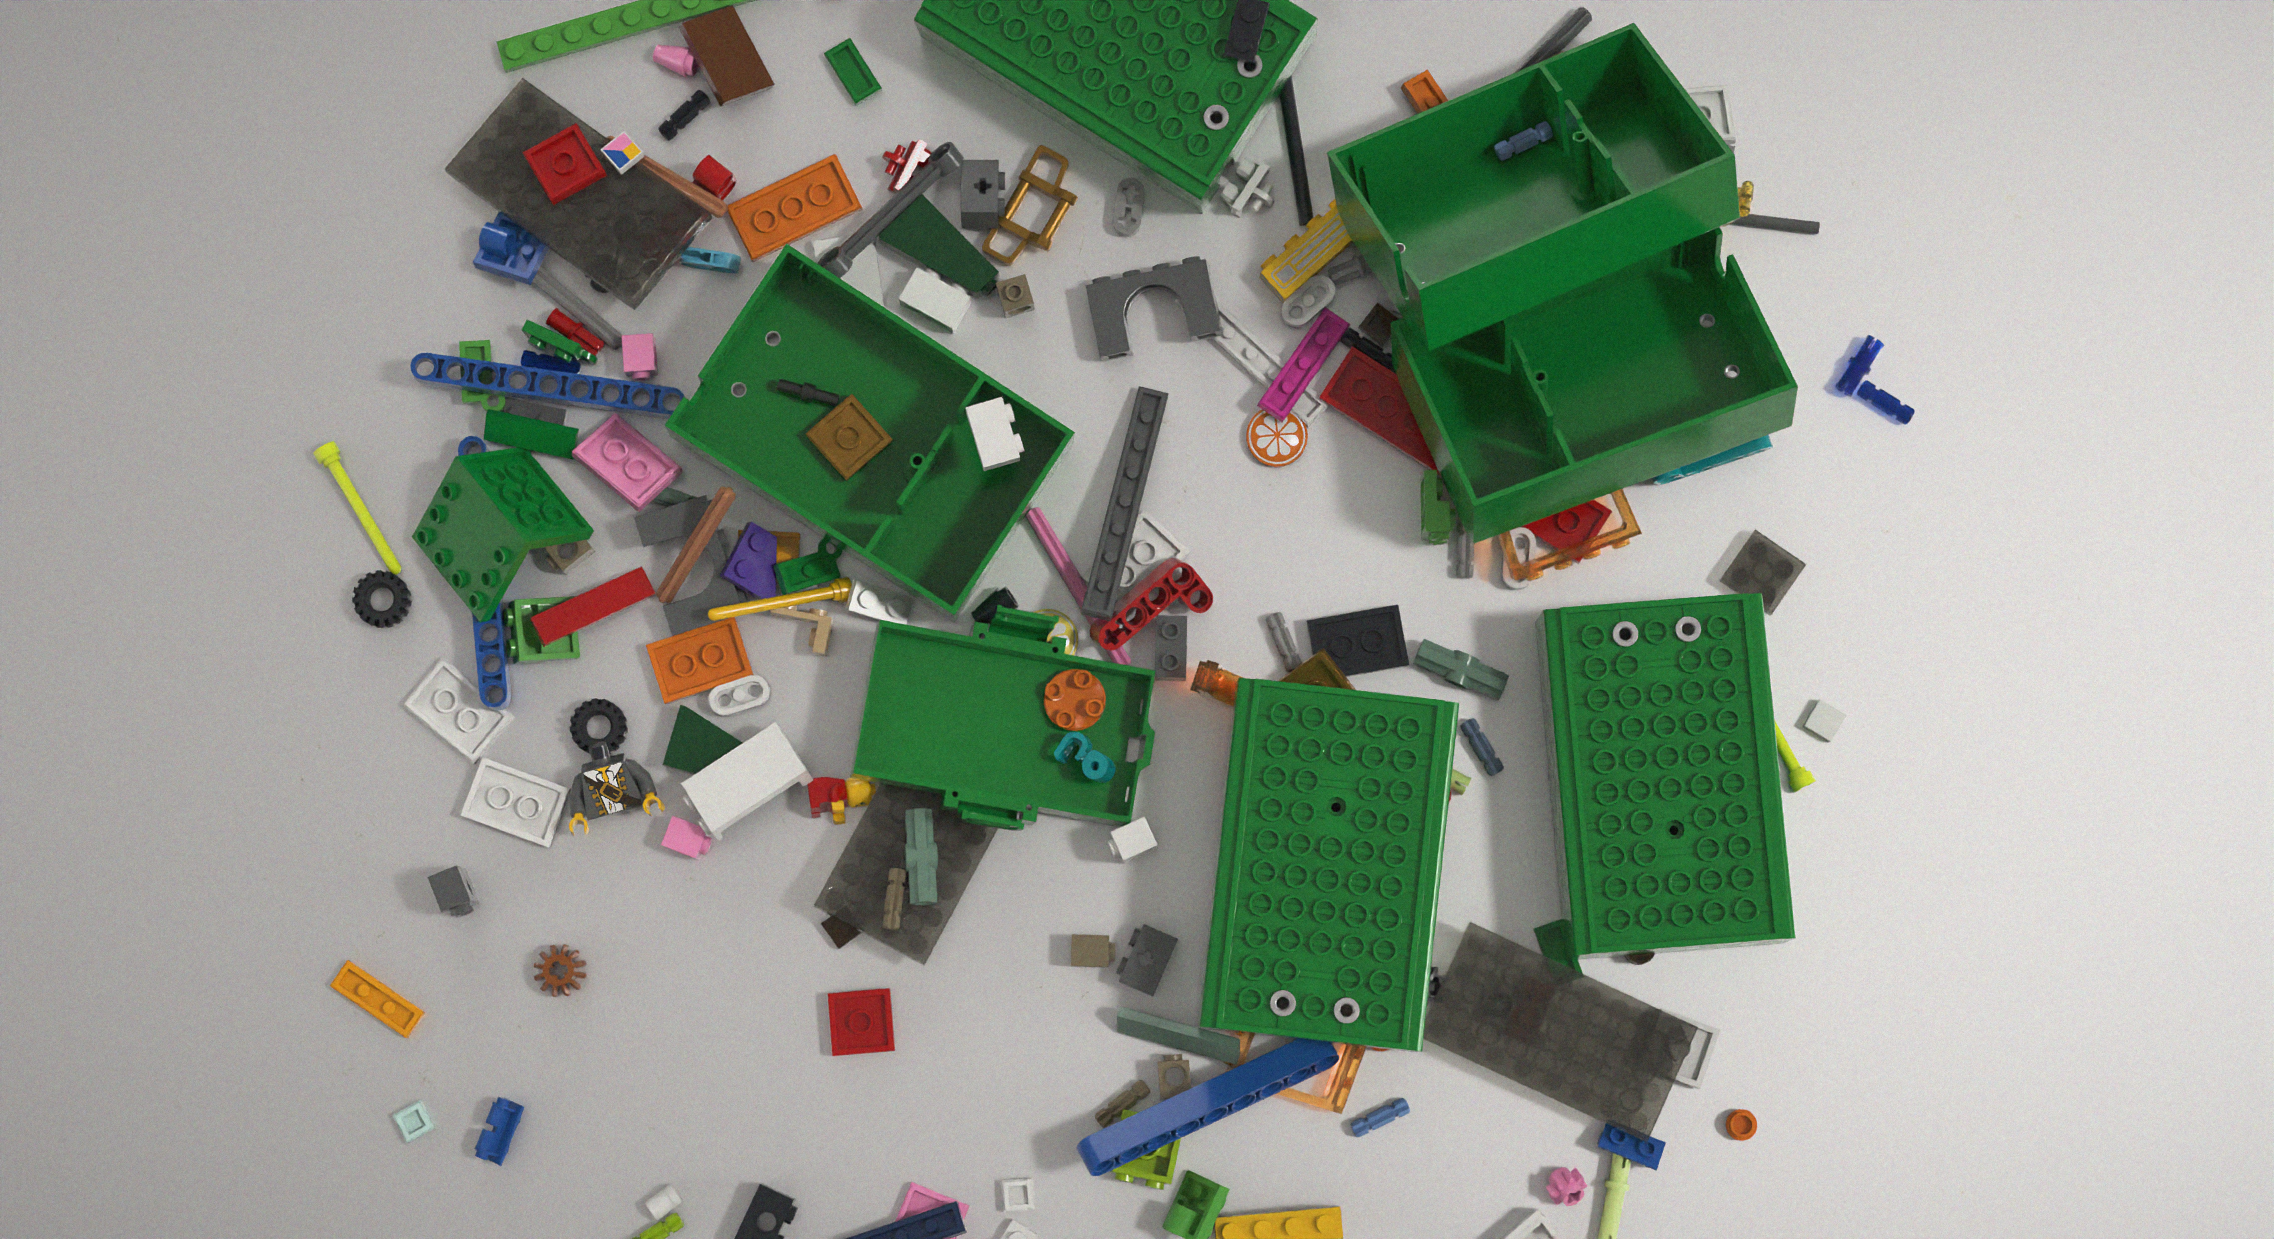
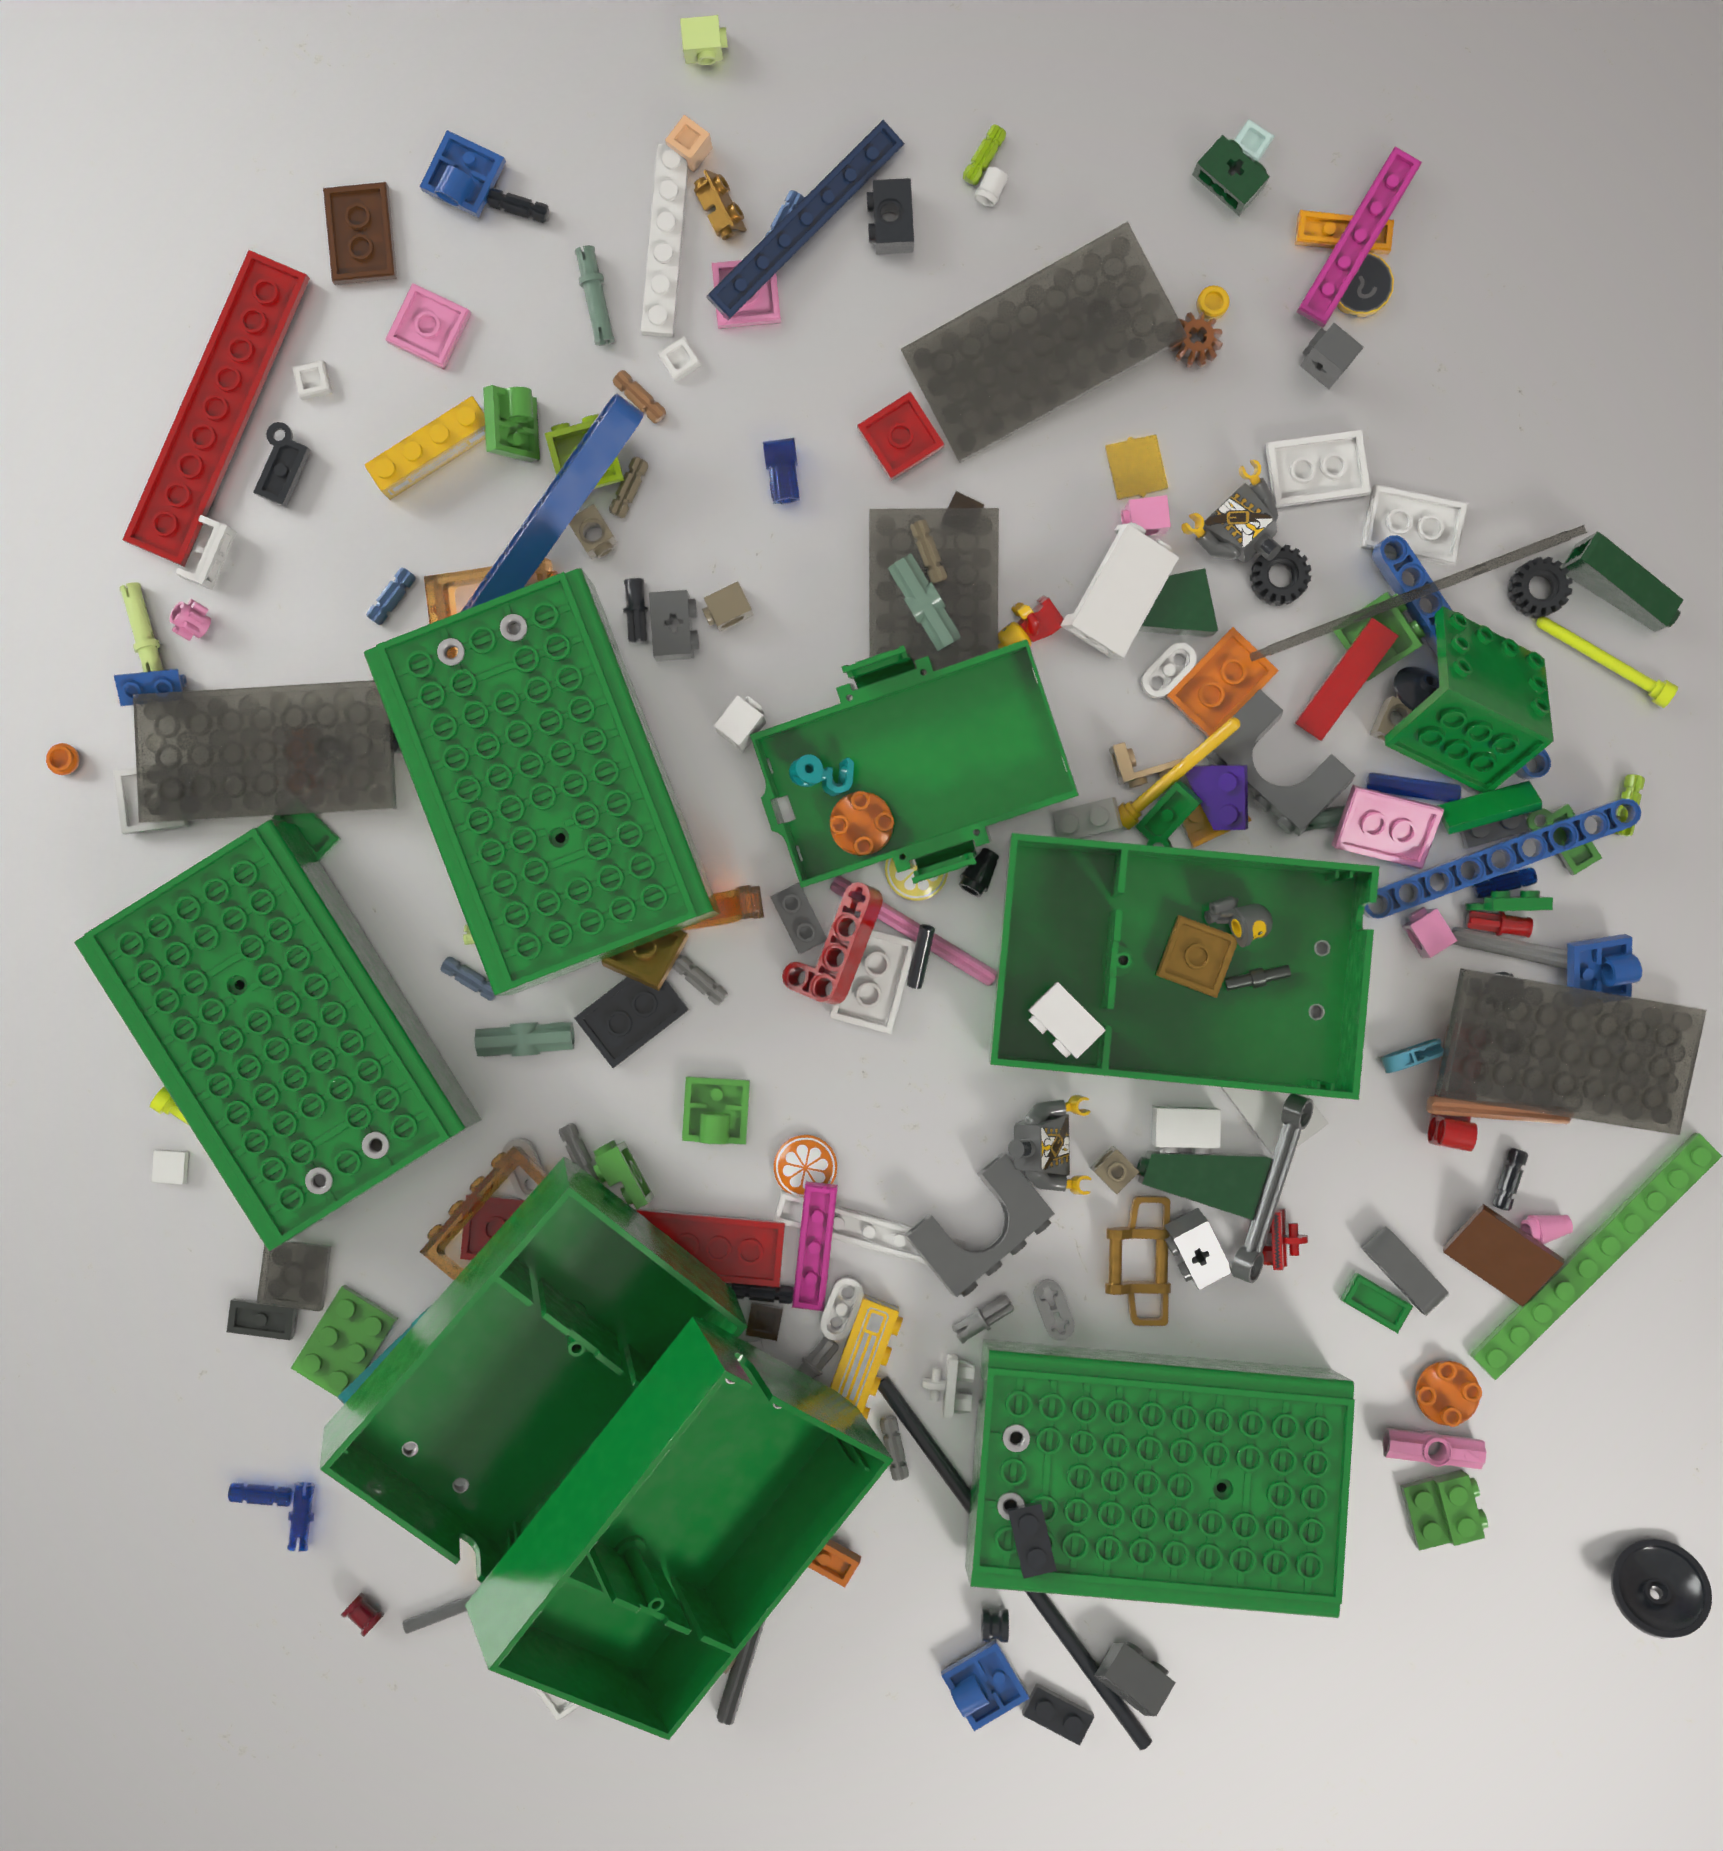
camera: 155 degrees right, 5 degrees up
blue hinge [474,1097,524,1166] -> none
red tile [522,123,607,205] -> none
tile [600,131,645,175] -> none
nougat axle [656,486,736,603] -> none
orange tile [727,154,863,262] -> none
dark grey tile [1081,386,1169,622] -> none
sand green tile [1117,1007,1240,1065] -> none
medium blue axle [1494,121,1553,161] -> none
none -> pearl dark grey plate [226,1298,298,1340]
none -> bright green plate [291,1285,398,1397]
none -> dark red bush [341,1592,384,1637]
none -> medium nougat axle [612,370,666,423]
none -> black axle [623,578,648,643]
none -> bright green plate [682,1076,750,1145]
none -> clear blue piece [763,438,800,505]
none -> light grey axle [880,1416,909,1481]
none -> clear smoke plate [901,221,1187,463]
none -> black piece [907,924,935,989]
none -> light grey axle [952,1295,1014,1344]
none -> dark grey torso [1008,1095,1091,1195]
none -> clear yellow piece [1105,434,1168,500]
none -> dark green brick [1192,135,1270,216]
none -> yellow tile [1196,285,1230,320]
none -> dark grey piece [1204,896,1273,947]
none -> clear smoke piece [1249,525,1587,662]
none -> dark pink tile [1296,146,1422,328]
none -> black tile [1337,252,1394,317]
none -> dark grey beam [1362,1226,1450,1316]
none -> clear blue axle [1366,772,1461,802]
none -> black dish [1393,667,1440,711]
none -> dark green slope [1561,531,1684,632]
none -> lime axle [1615,774,1645,837]

